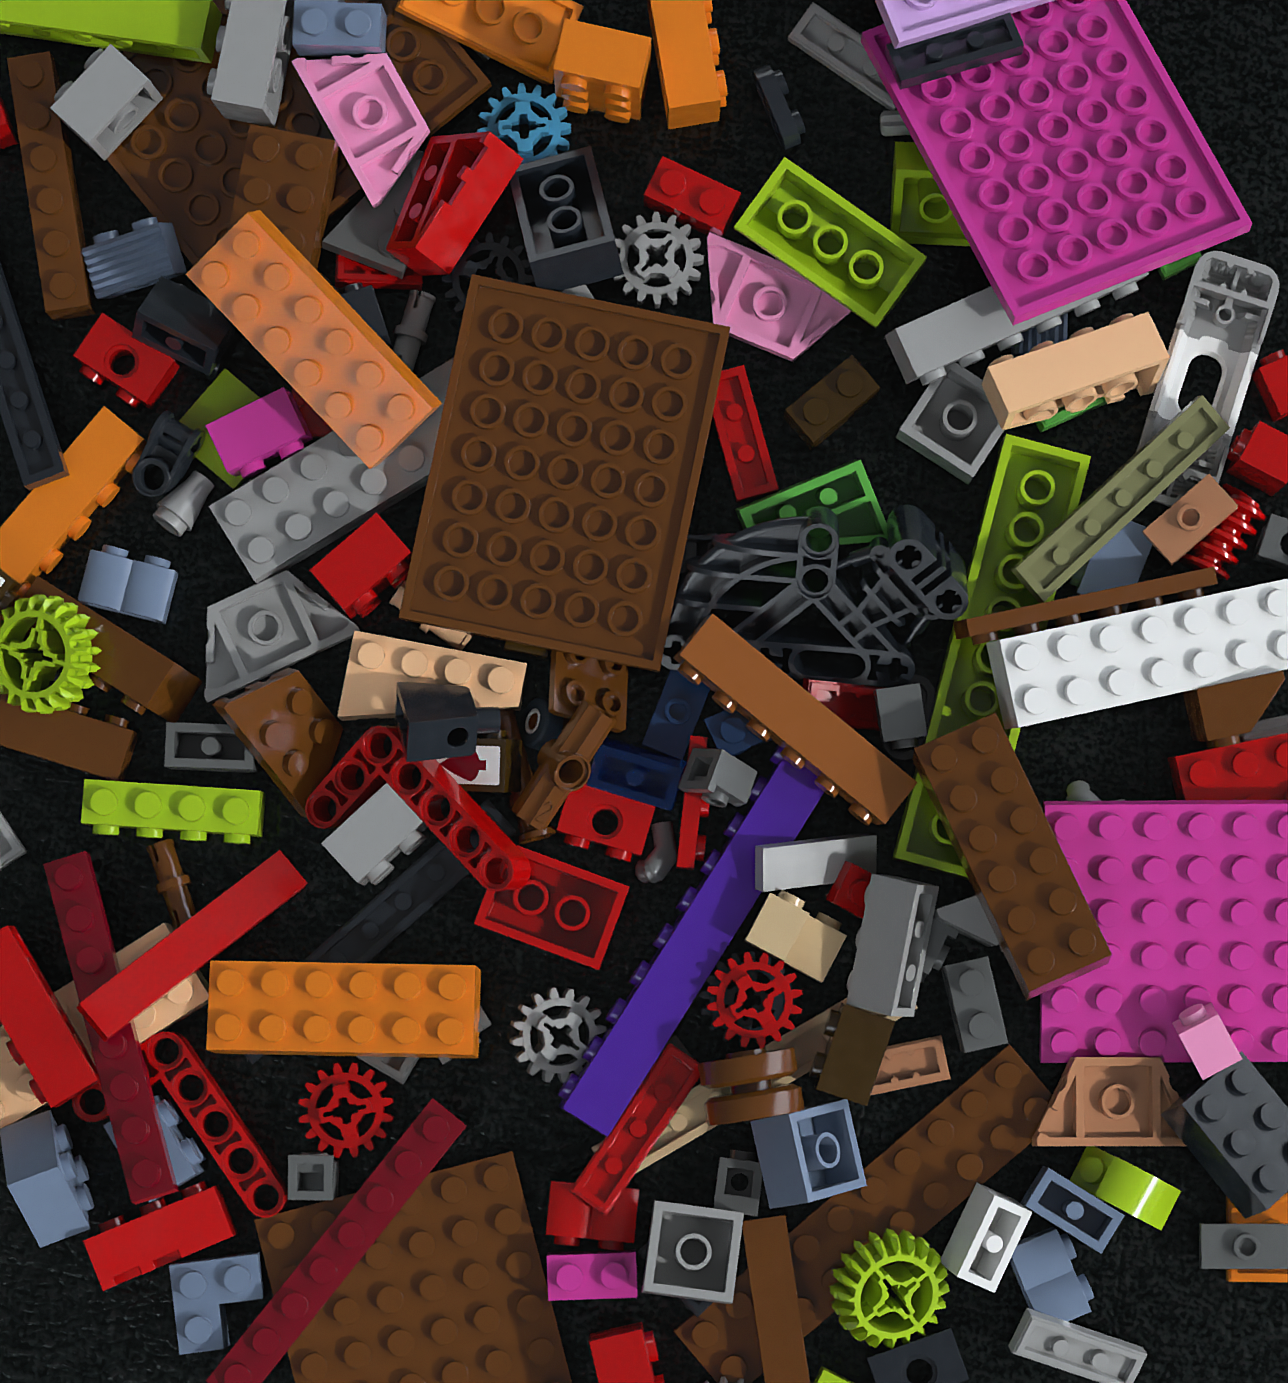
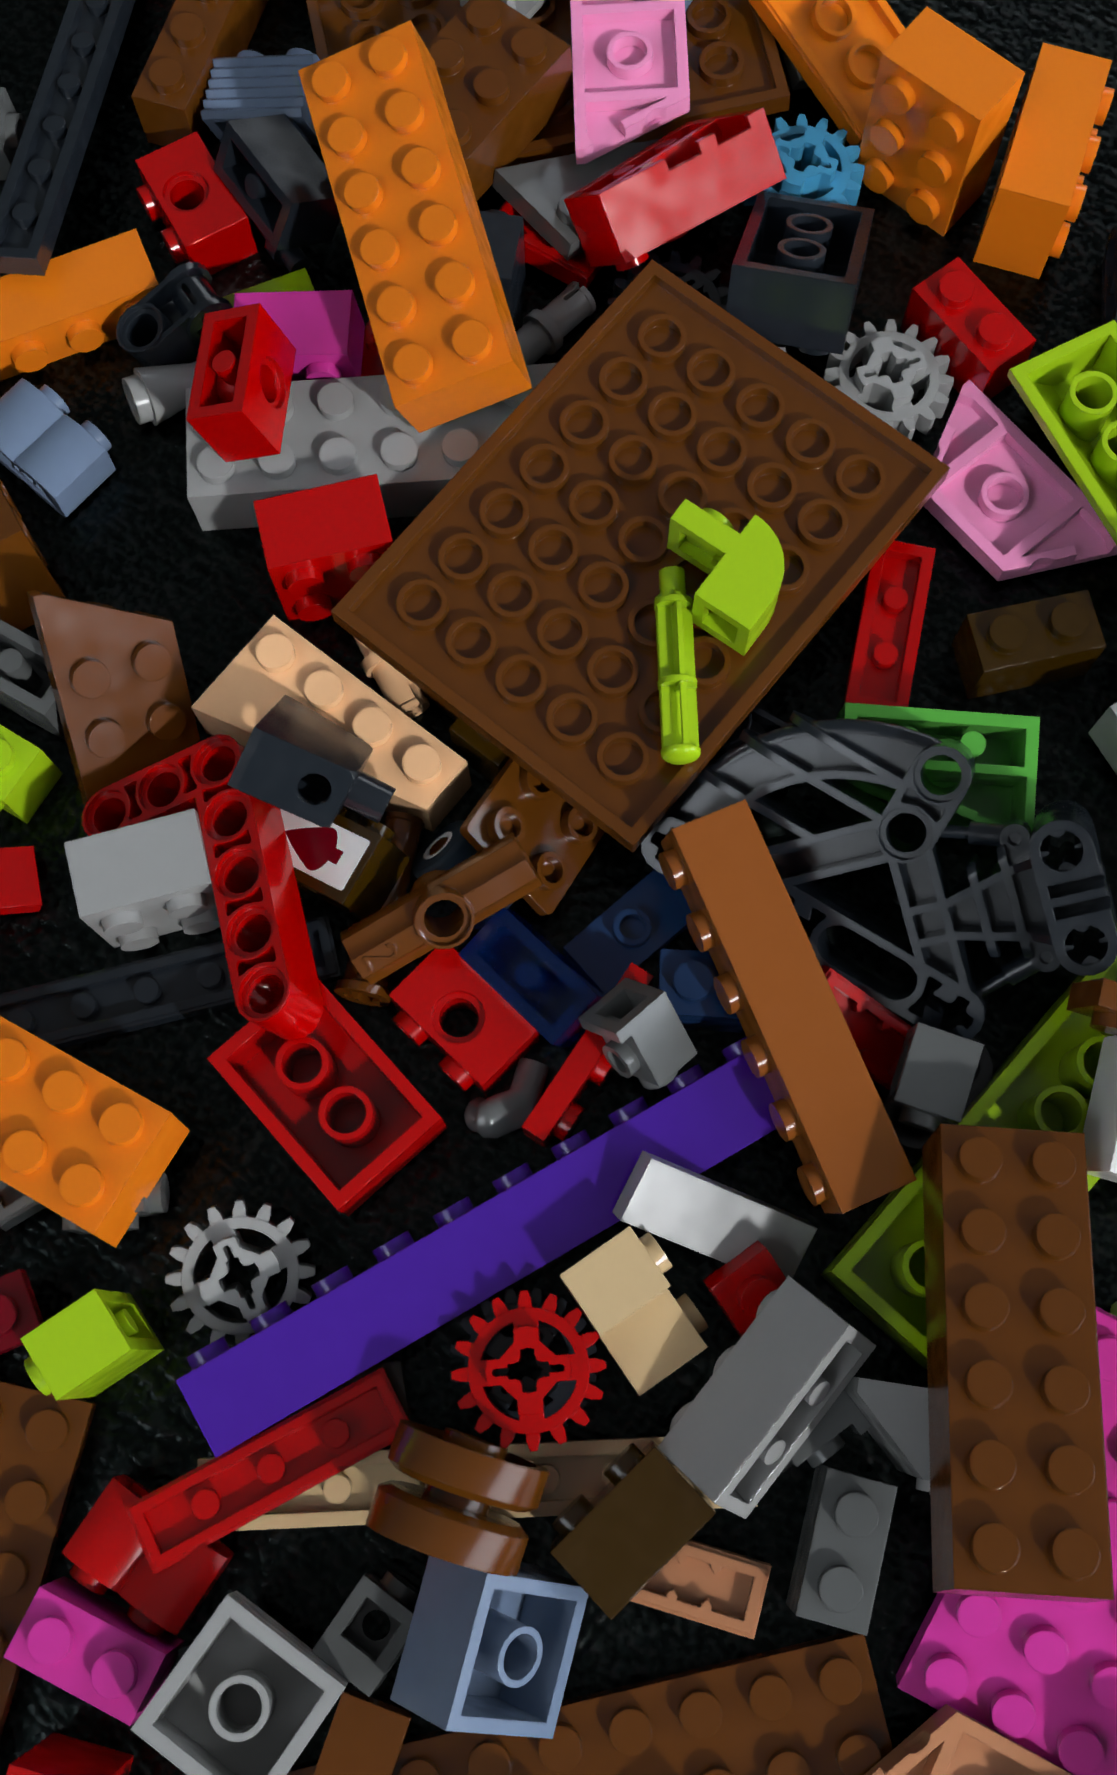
camera: 30 degrees right, 10 degrees down
light grey wing [204,570,360,704] -> none
none -> lime brick [20,1289,164,1401]
none -> red brick [186,303,296,462]
none -> lime piece [654,566,701,765]
none -> lime brick [667,498,784,656]

